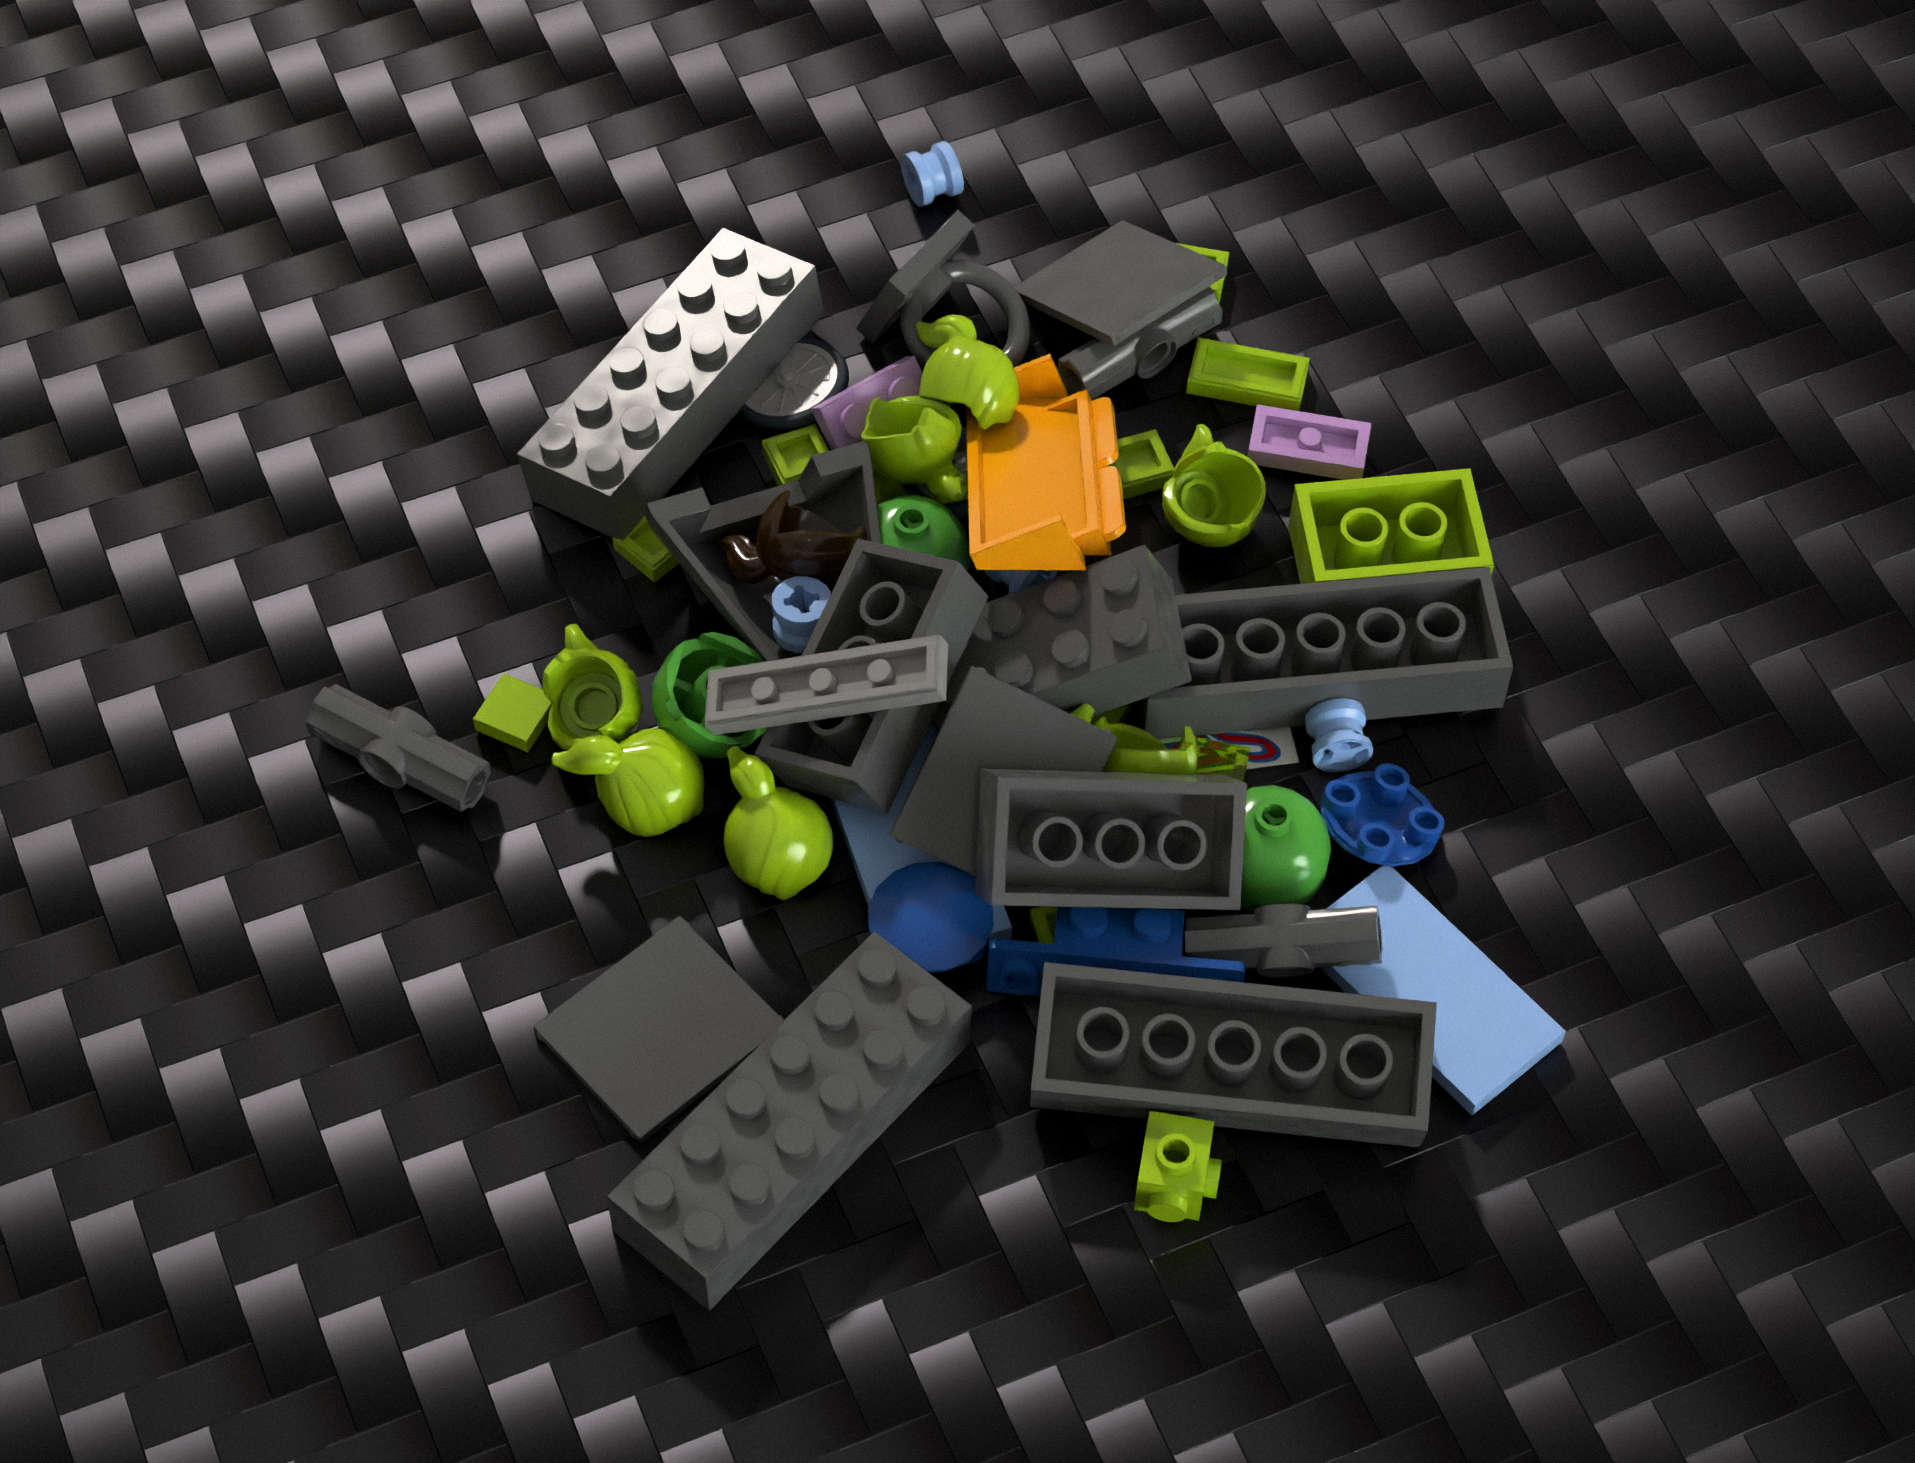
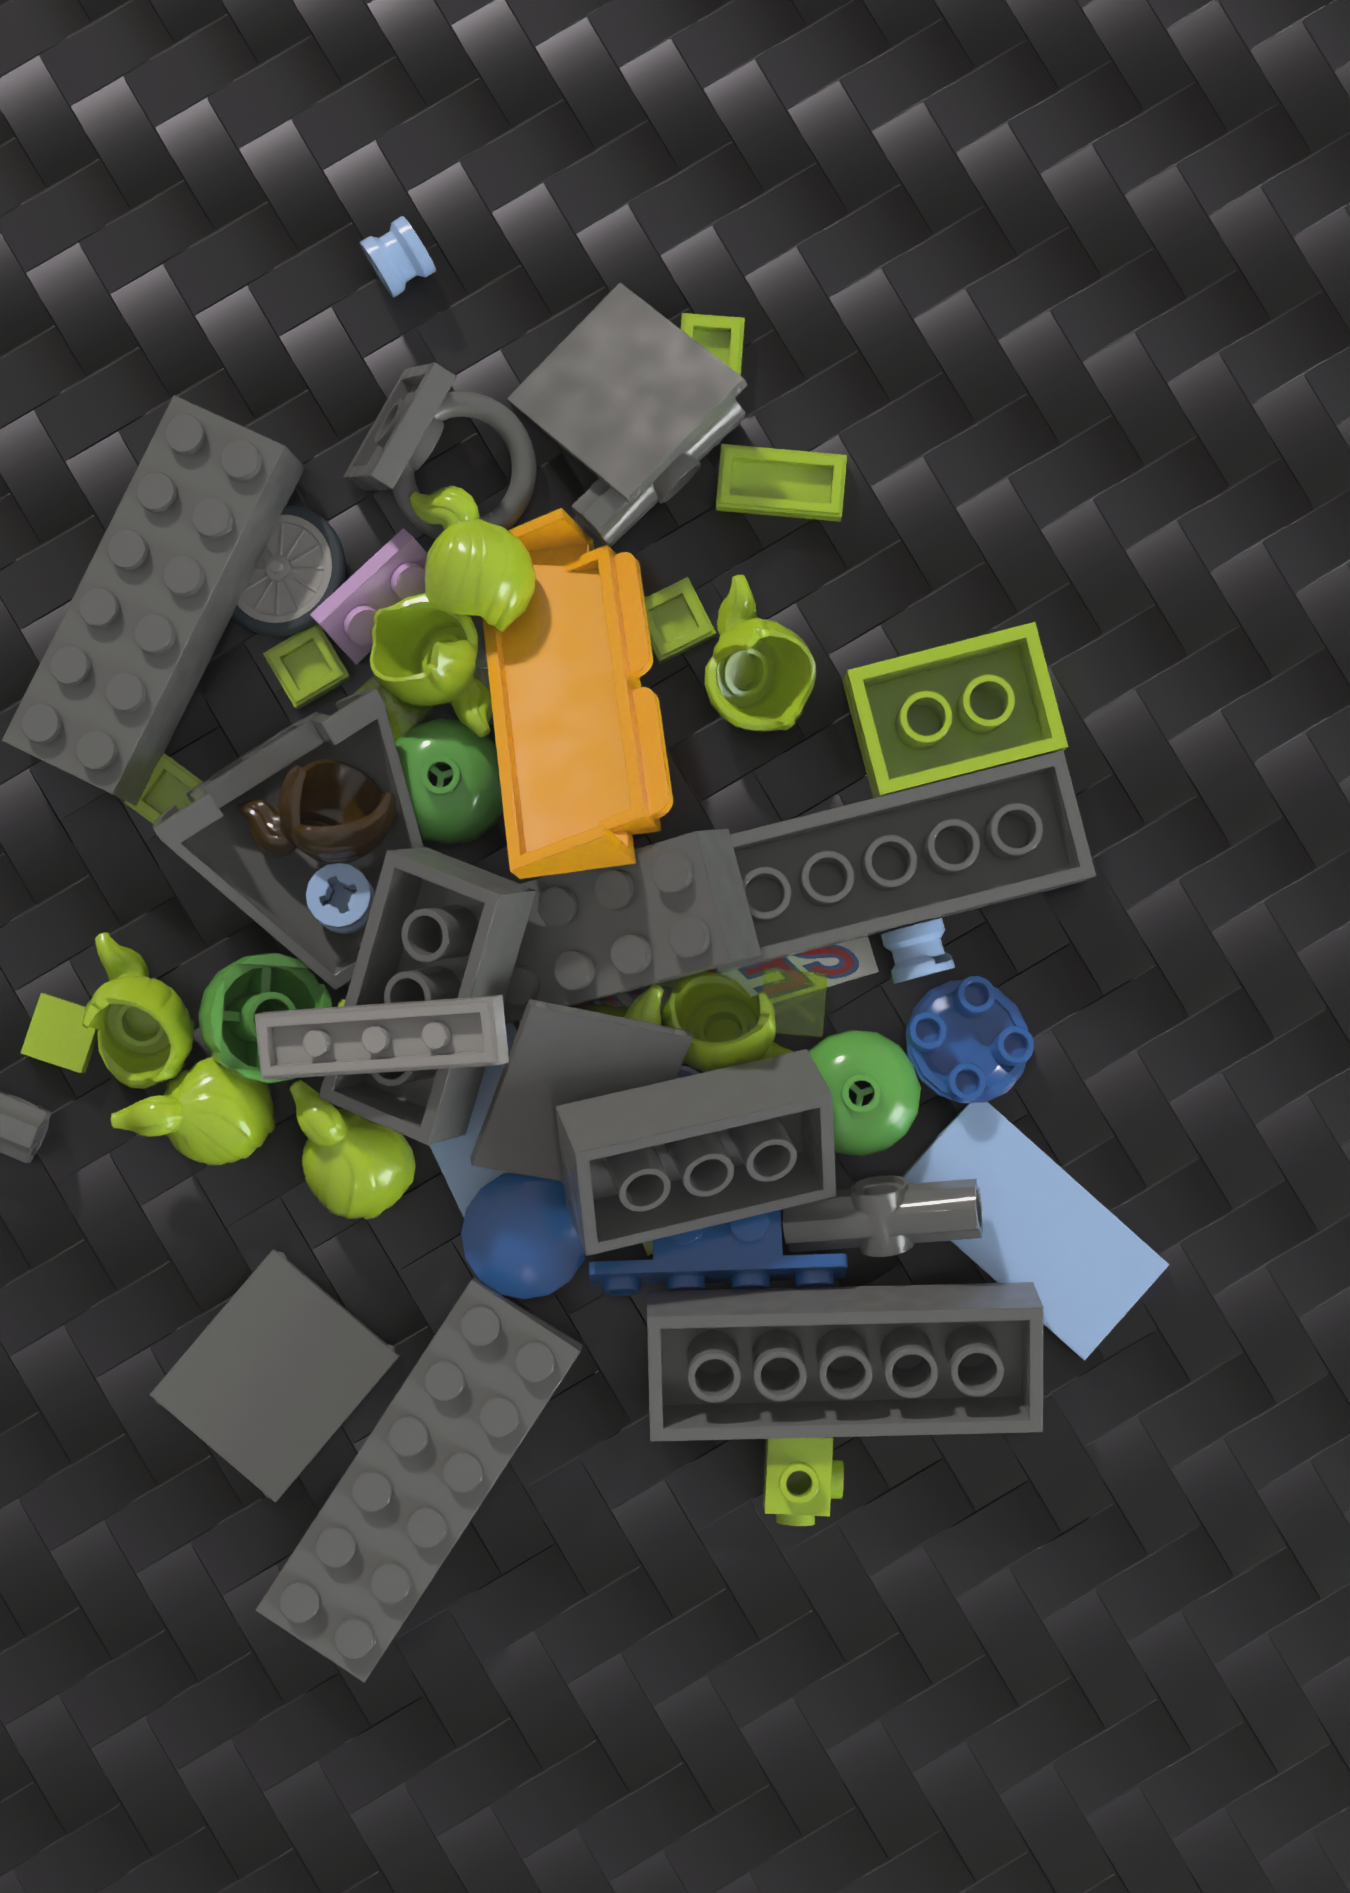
camera: 10 degrees left, 30 degrees up
lavender plate [1247,404,1372,480] -> none

